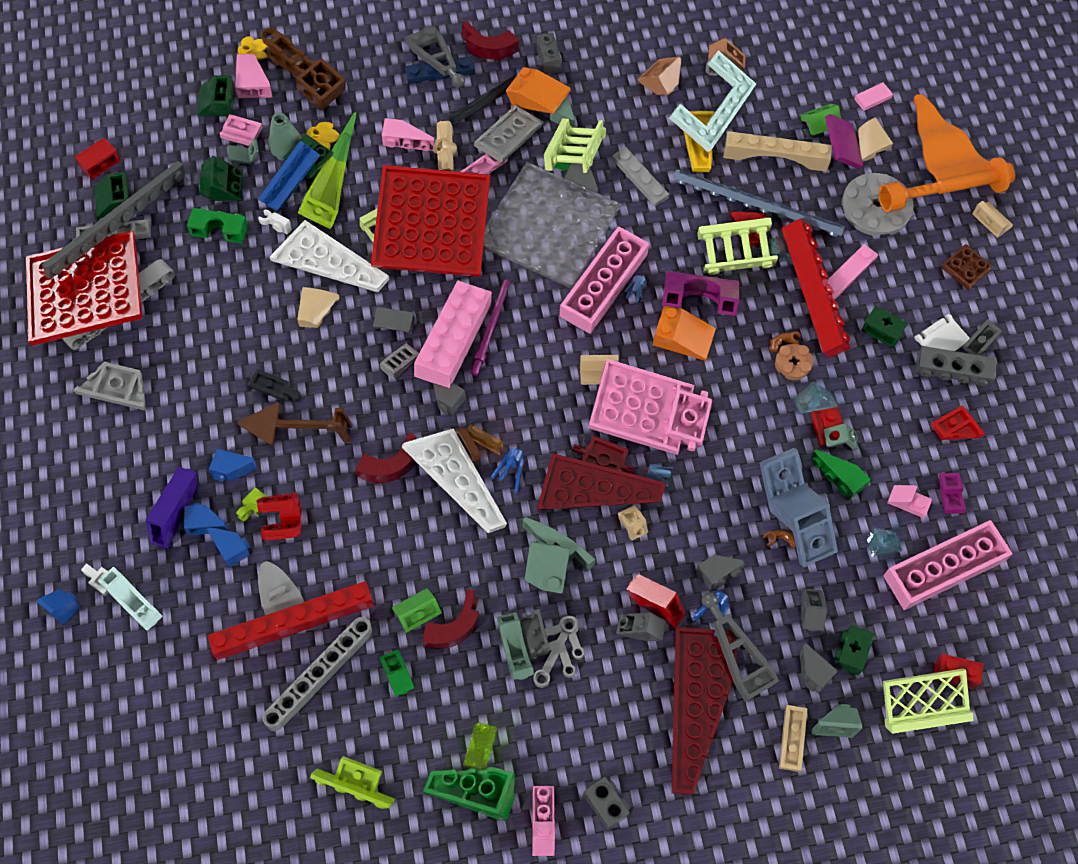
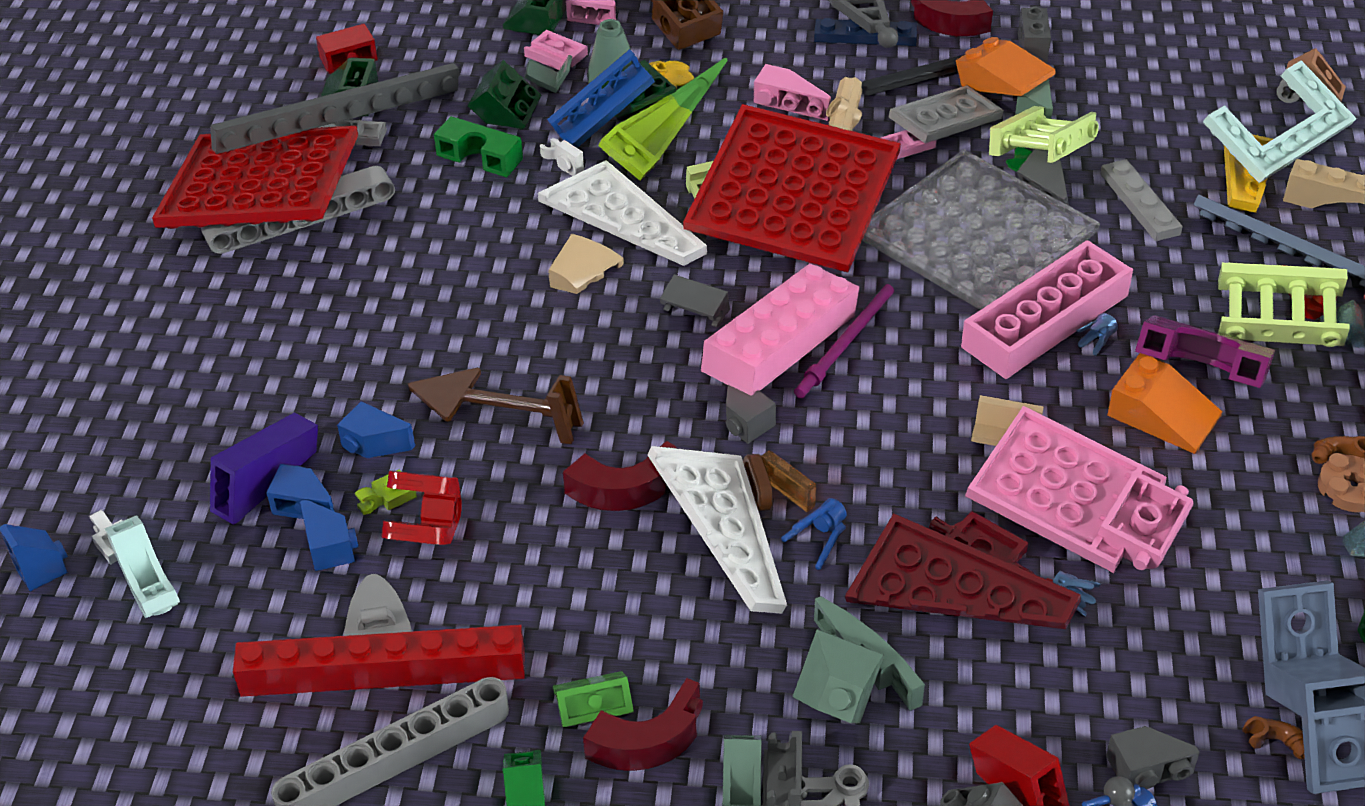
camera: 20 degrees right, 20 degrees down
light grey wing [74,362,146,410] -> none
black hinge [248,369,302,402] -> none
light grey slope [380,343,419,380] -> none
tan bracket [618,505,648,540] -> none
nougat slope [638,56,681,95] -> none

